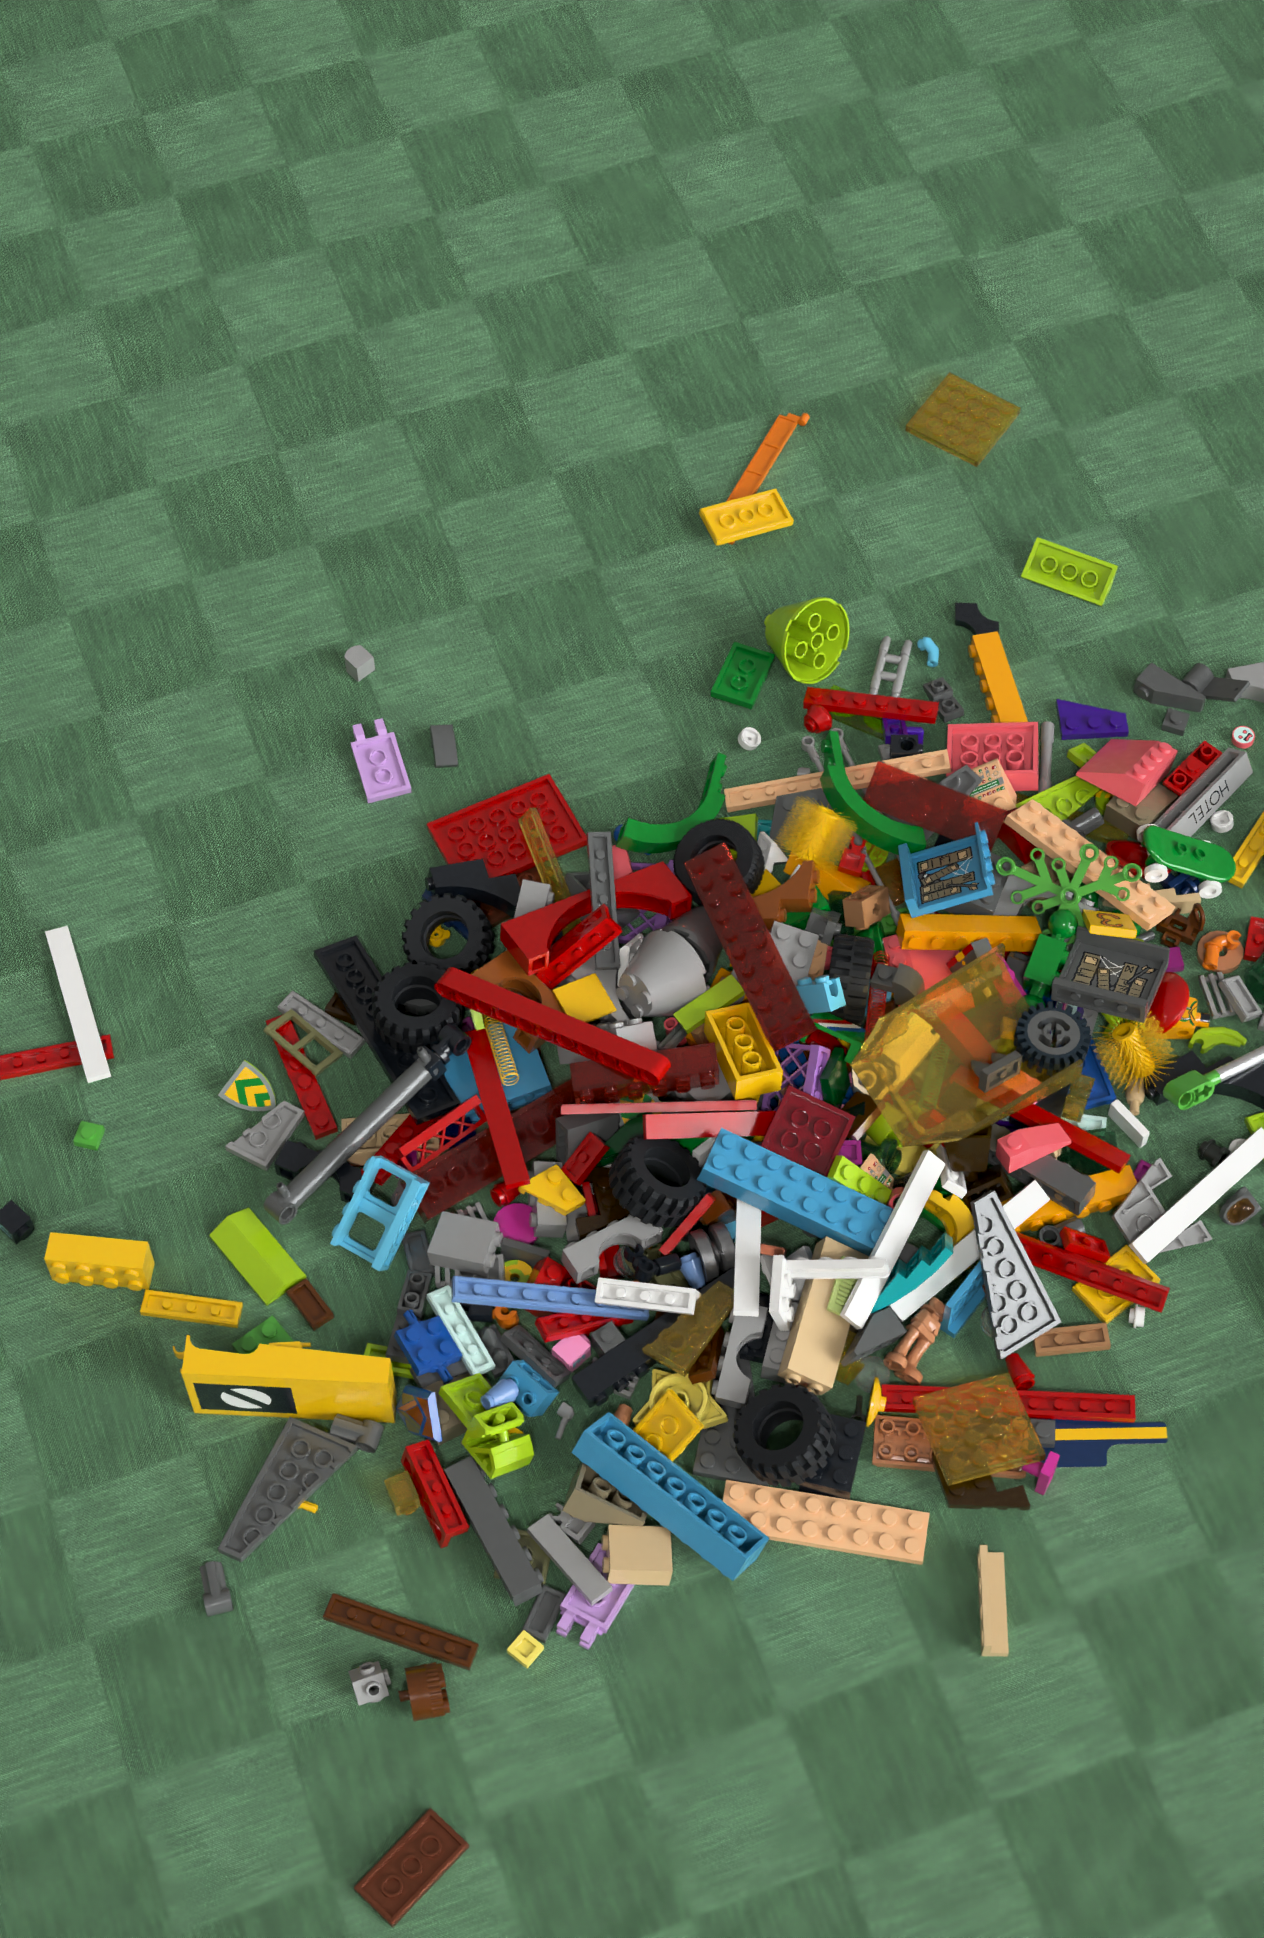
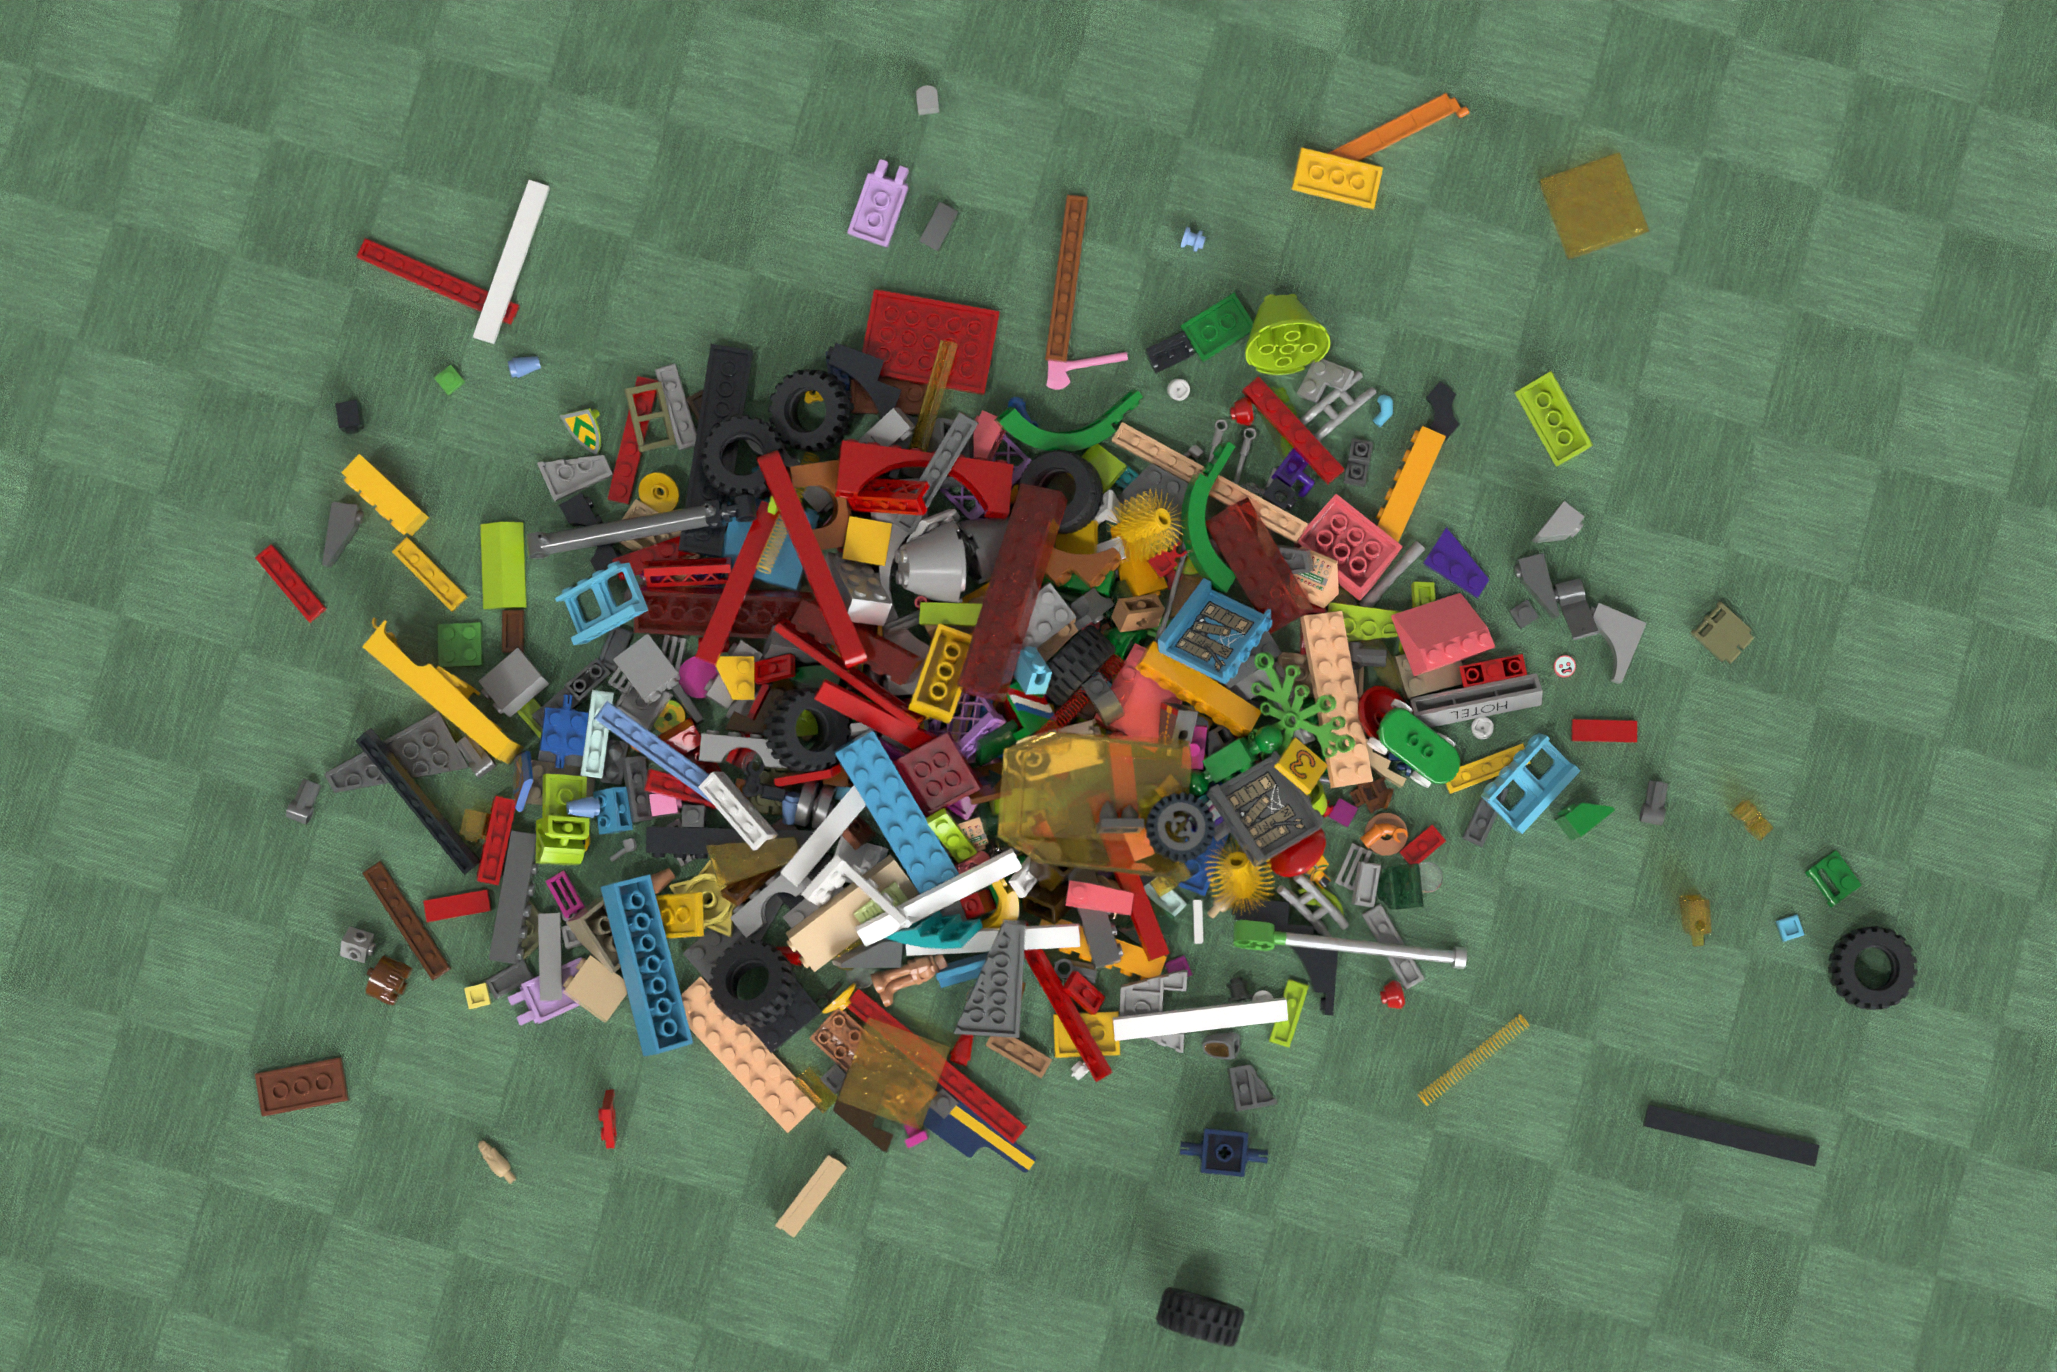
camera: 40 degrees right, 25 degrees up
none -> red tile [255,544,326,623]
none -> dark grey slope [322,502,364,568]
none -> black plate [356,728,480,875]
none -> red tile [423,890,492,922]
none -> light grey brick [478,648,549,717]
none -> tan piece [478,1141,516,1184]
none -> medium blue cone [507,356,540,378]
none -> dark pink tile [545,870,585,918]
none -> red wing [598,1089,617,1149]
none -> yellow dish [638,472,680,513]
none -> clear yellow tile [793,1068,837,1114]
none -> dark grey plate [820,1063,846,1094]
none -> red brick [960,889,996,920]
none -> dark orange tile [1045,195,1088,363]
none -> bright pink piece [1046,352,1128,390]
none -> black hinge [1145,331,1194,374]
none -> light blue wheel [1181,227,1206,252]
none -> light grey piece [1277,875,1349,937]
none -> light grey plate [1297,359,1354,403]
none -> light grey slope [1532,501,1584,543]

